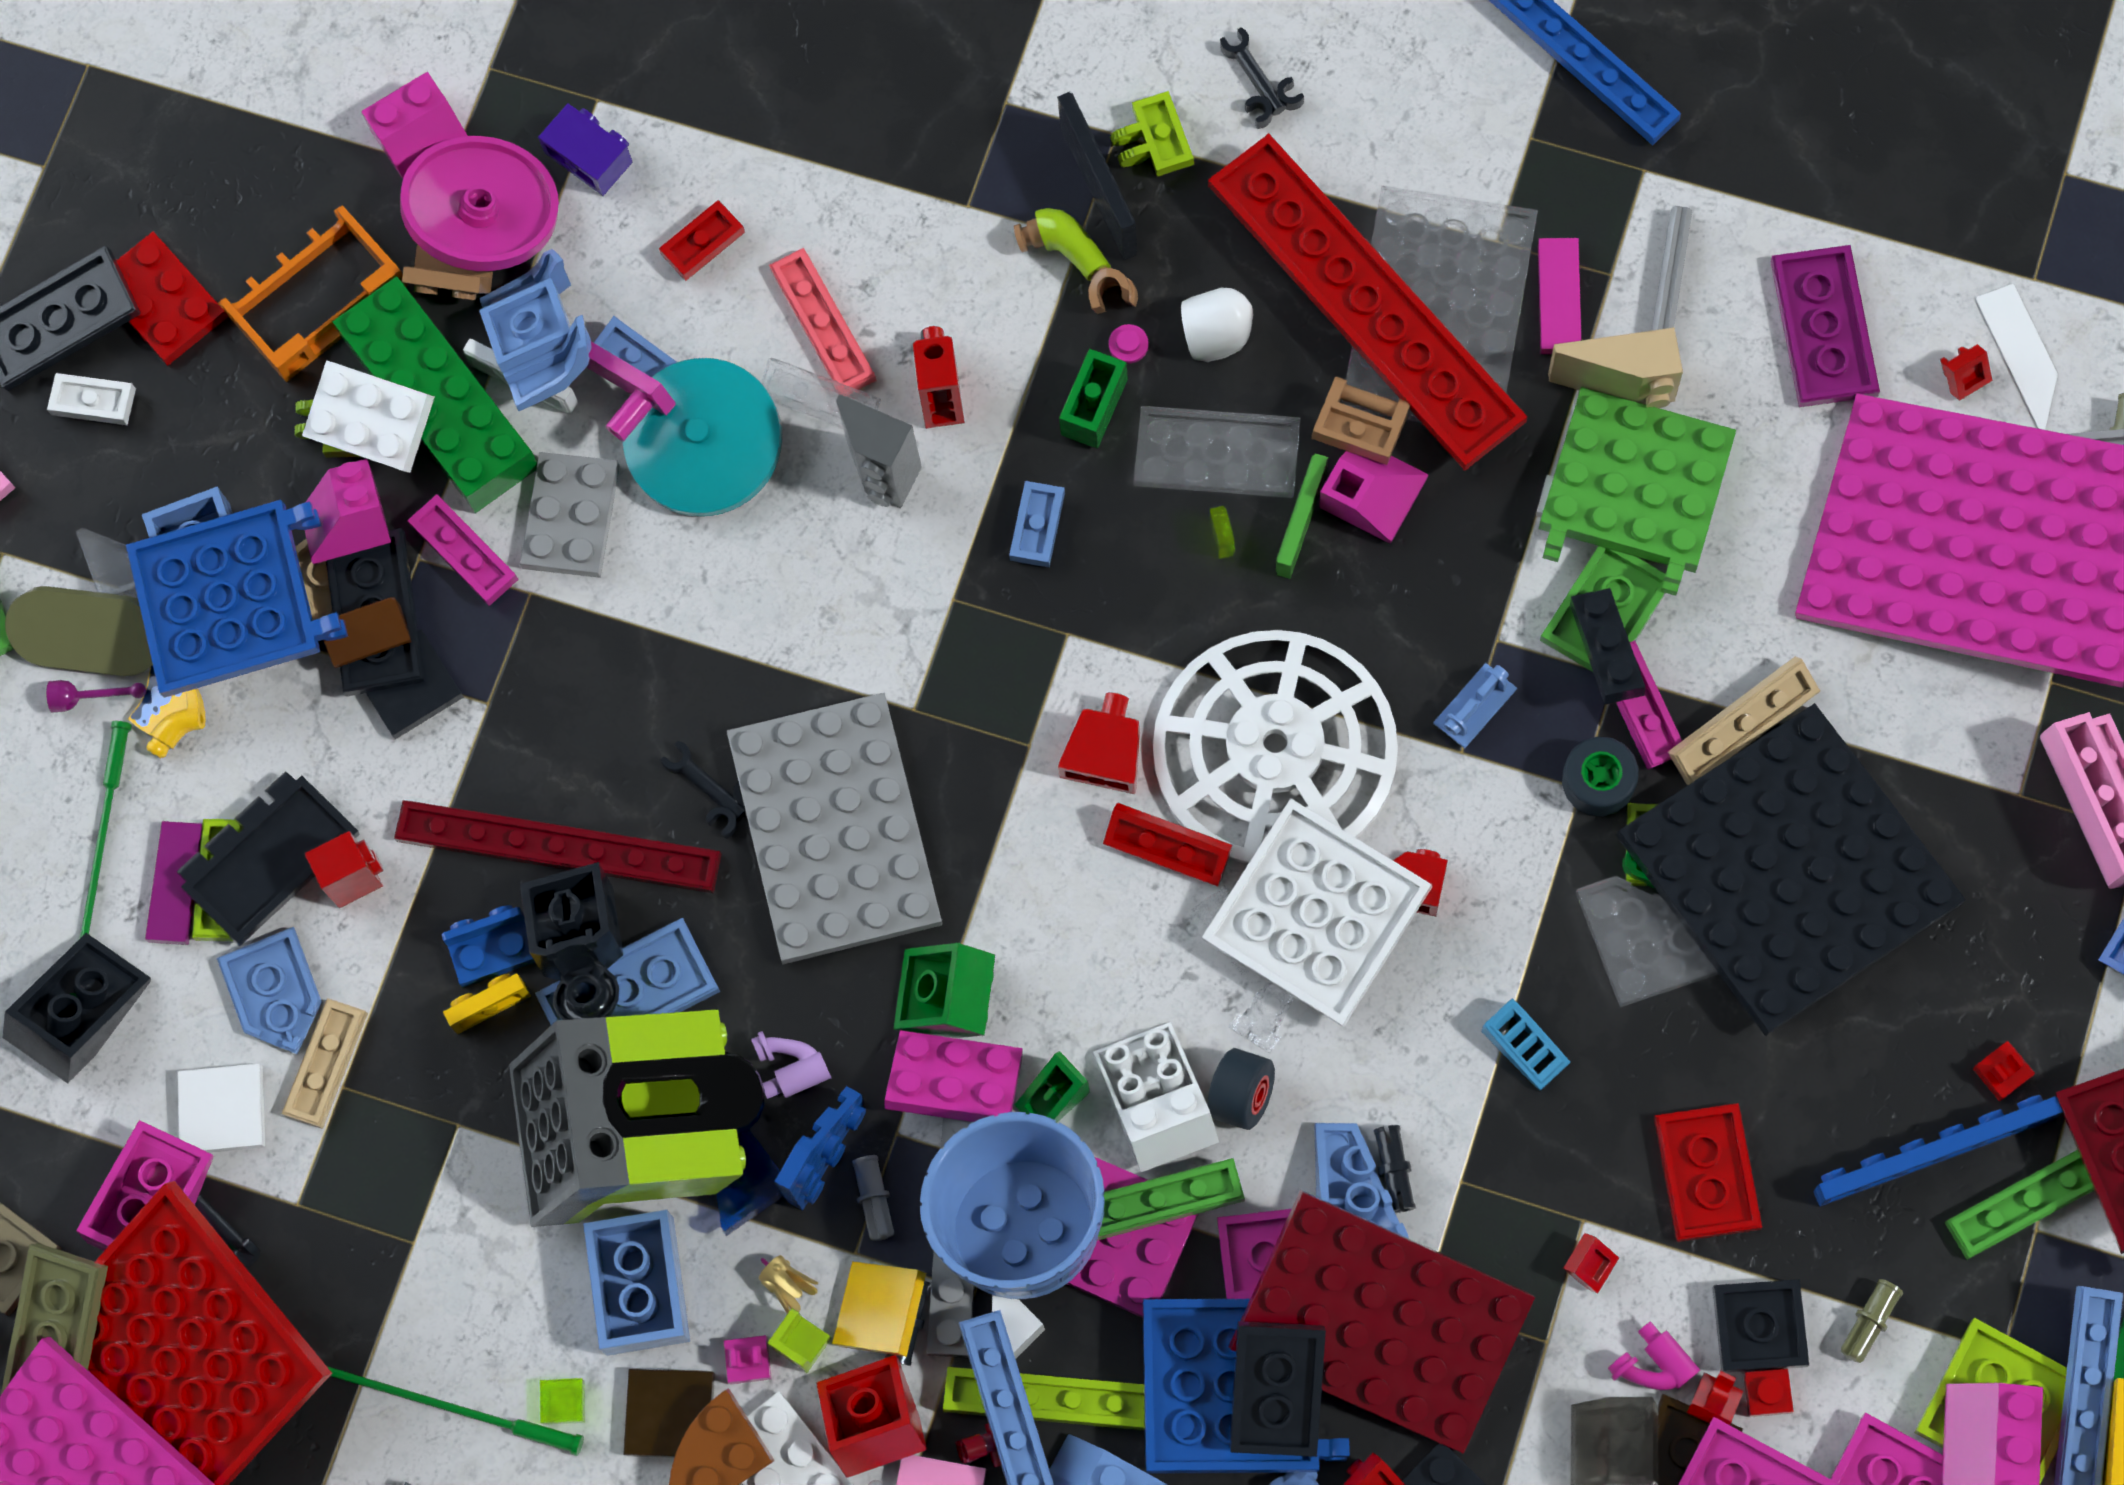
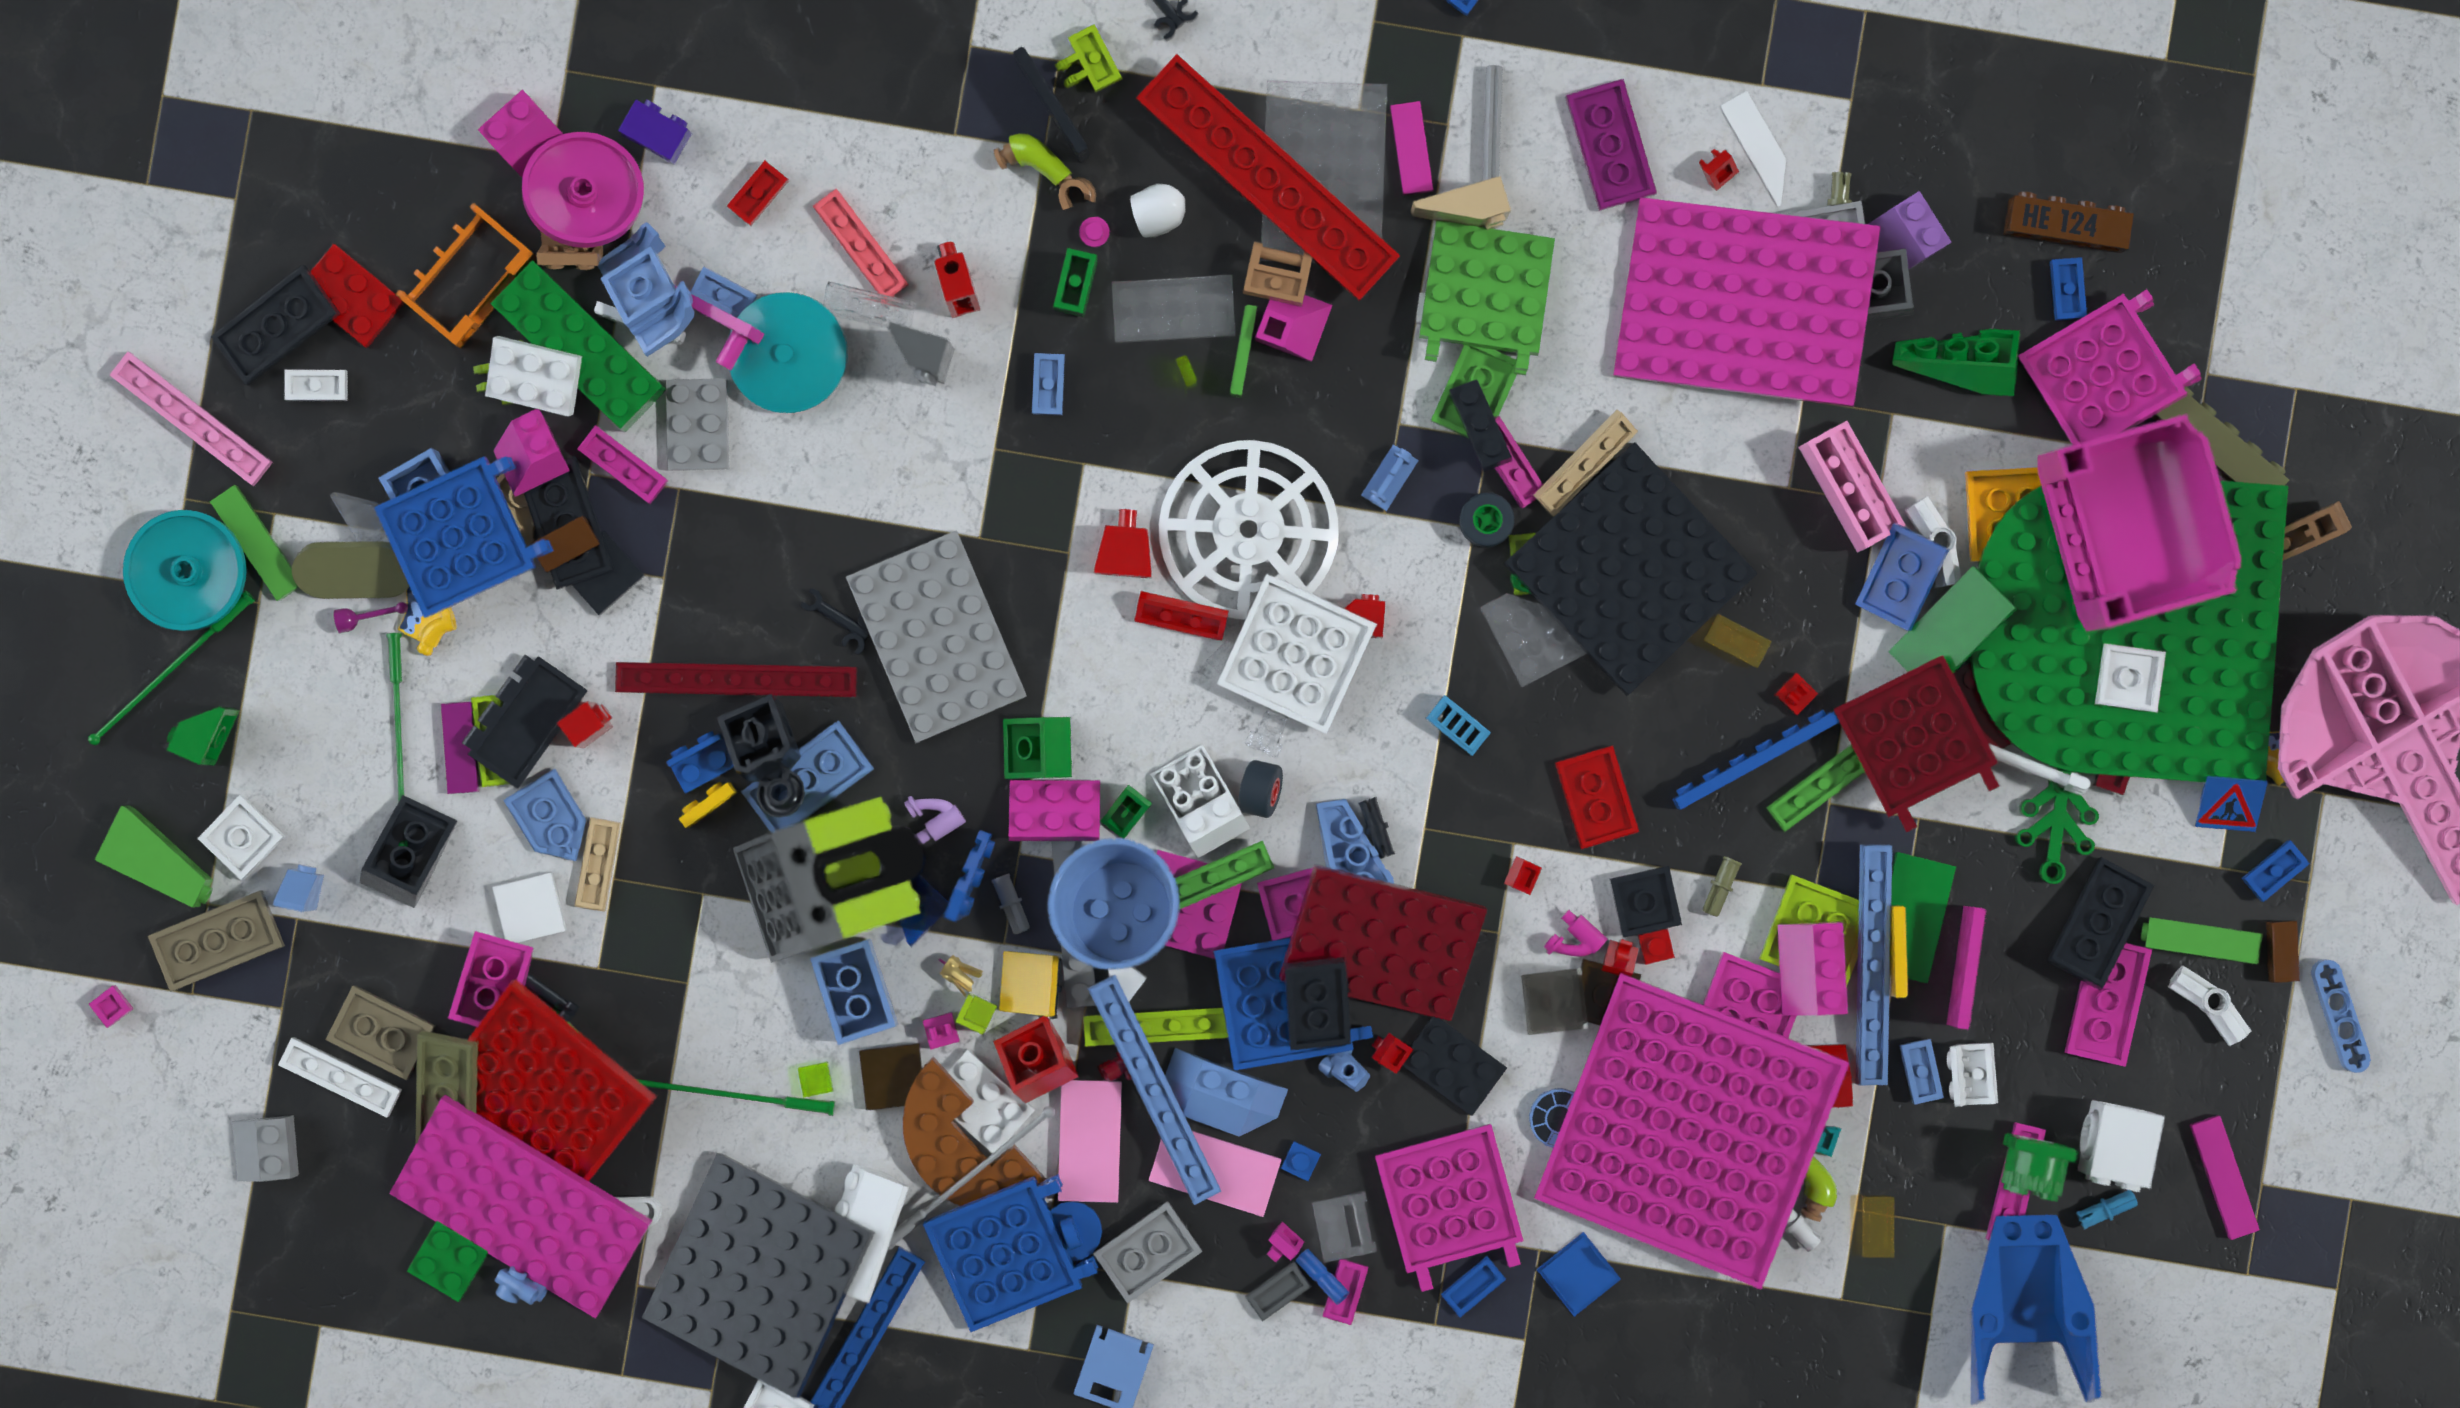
camera: 20 degrees left, 15 degrees up
none -> clear yellow plate [1703,614,1772,668]

